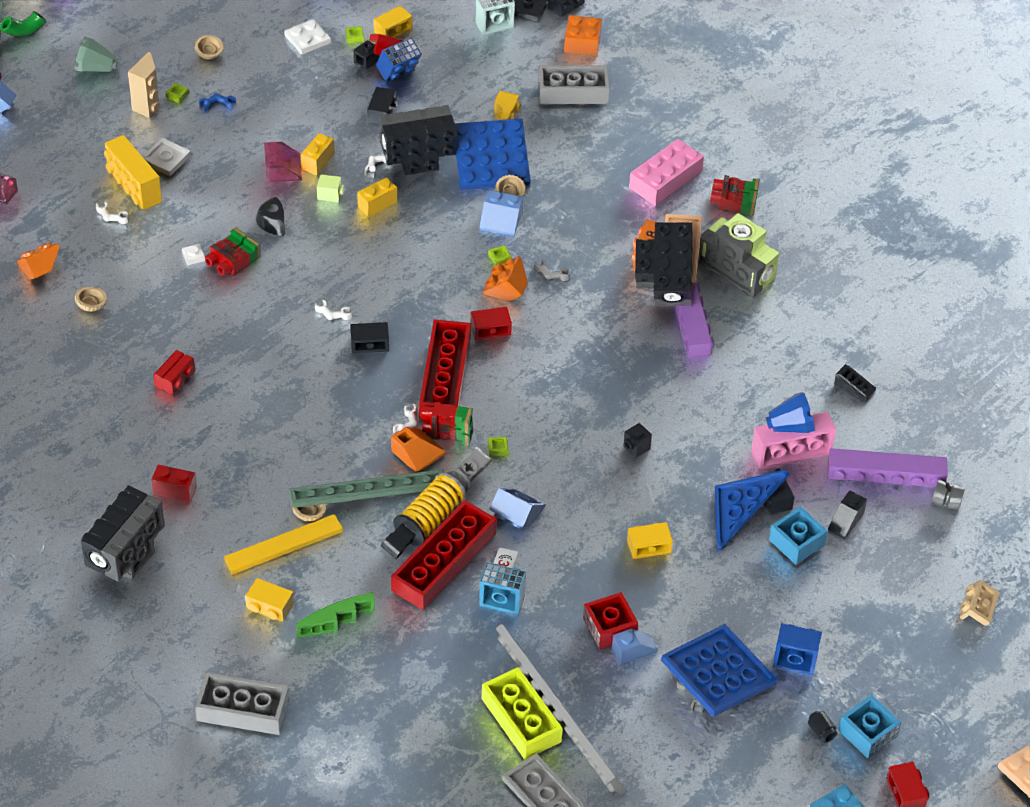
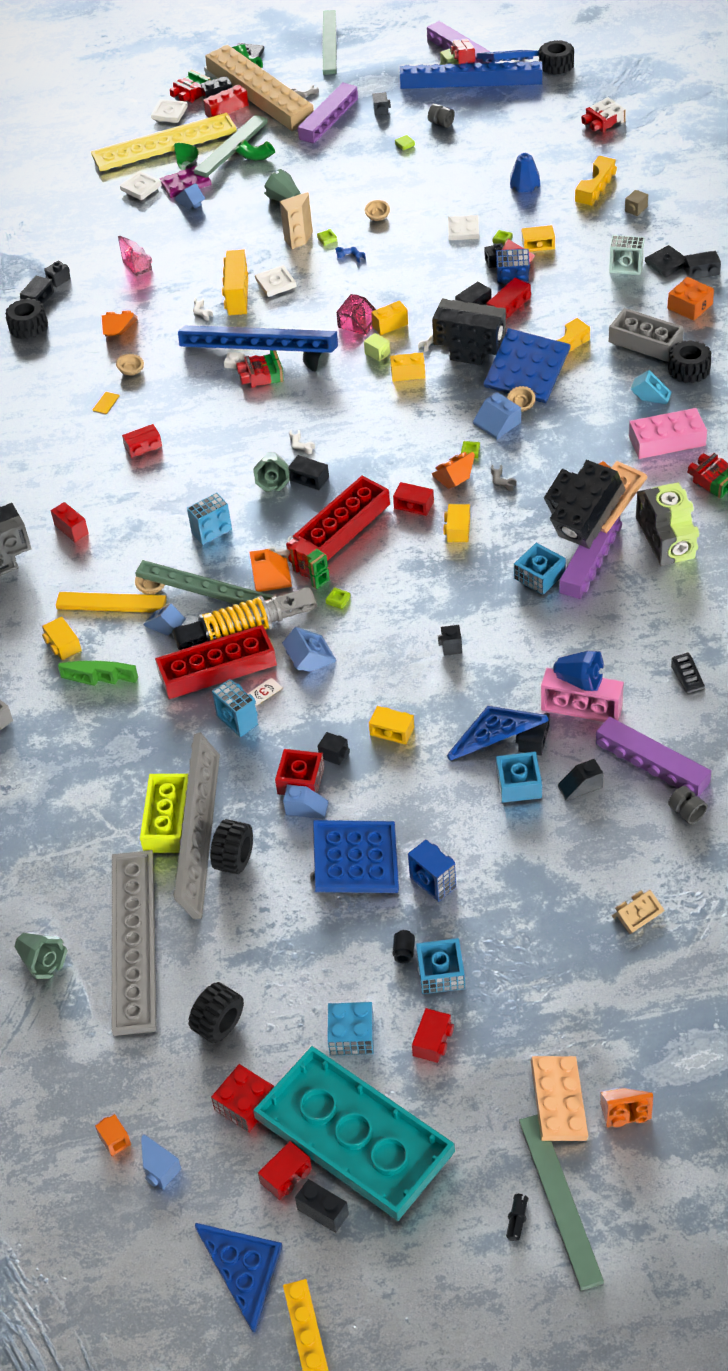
camera: 40 degrees right, 0 degrees up
none -> yellow sticker [92,392,120,414]
none -> medium blue slope [143,603,186,635]
none -> blue brick [178,325,338,353]
none -> dark azure brick [187,492,232,545]
none -> black tyre [210,819,253,875]
none -> sand green cone [253,452,290,492]
none -> black brick [317,732,350,765]
none -> yellow brick [443,504,470,542]
none -> red brick [487,278,531,319]
none -> dark azure brick [514,542,566,595]
none -> medium azure slope [631,370,671,404]
none -> black tyre [668,340,712,383]

